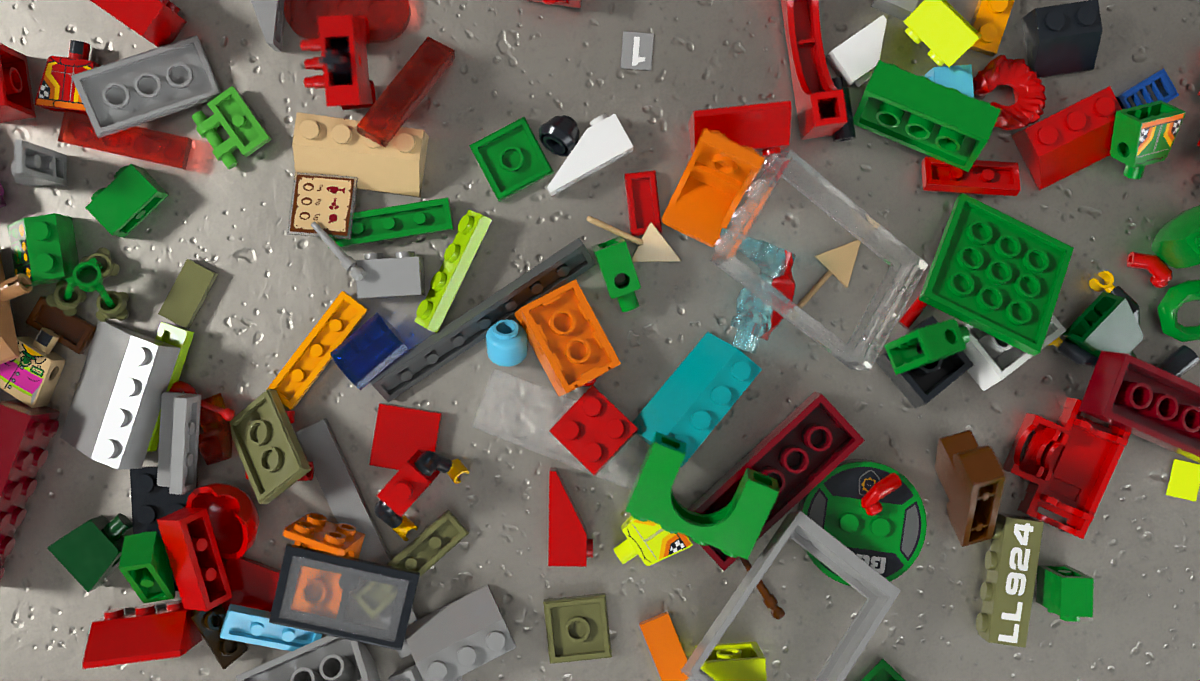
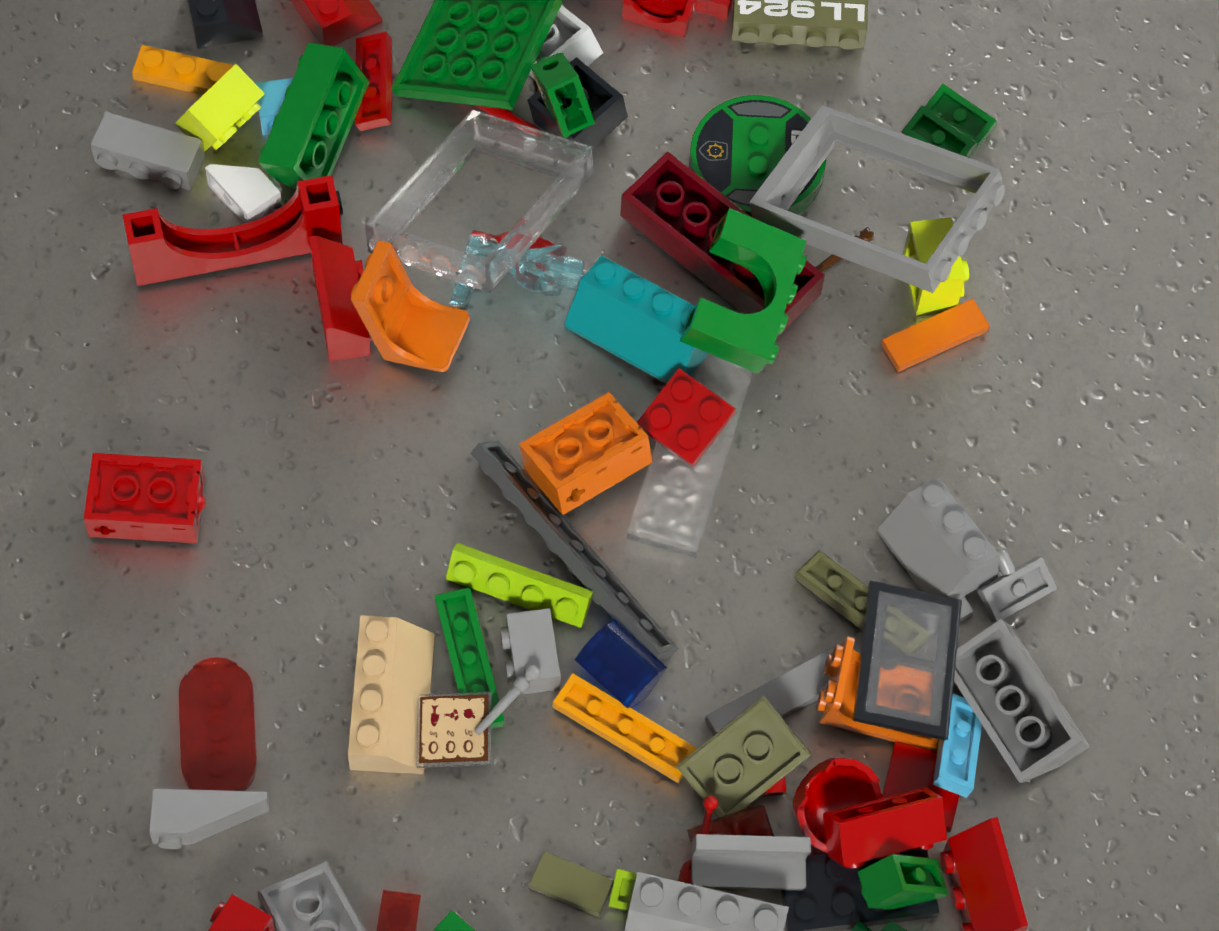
camera: 95 degrees left, 25 degrees down
dark brown hinge [191,604,248,669] -> none
bright green plate [192,86,272,169] -> none
red piece [300,15,376,110] -> none
clear red plate [356,37,455,148] -> none
red tile [369,403,442,470] -> none
torso [374,450,469,541] -> none
green tile [469,117,554,202] -> none
medium azure head [486,319,528,367] -> none
black cone [538,115,580,156] -> none
olive tile [543,593,612,664] -> none
white slope [547,113,633,196] -> none
red slope [548,468,593,567] -> none
tan piece [587,216,682,262] -> none
green torso [591,236,641,312] -> none
neon yellow torso [613,516,693,566] -> none
light grey sticker [620,31,654,71] -> none
red tile [624,170,662,236] -> none
tan piece [790,238,862,316] -> none
red arm [861,473,902,516] -> none
reddish brown brick [935,430,1006,547] -> none
red piece [973,55,1047,130] -> none

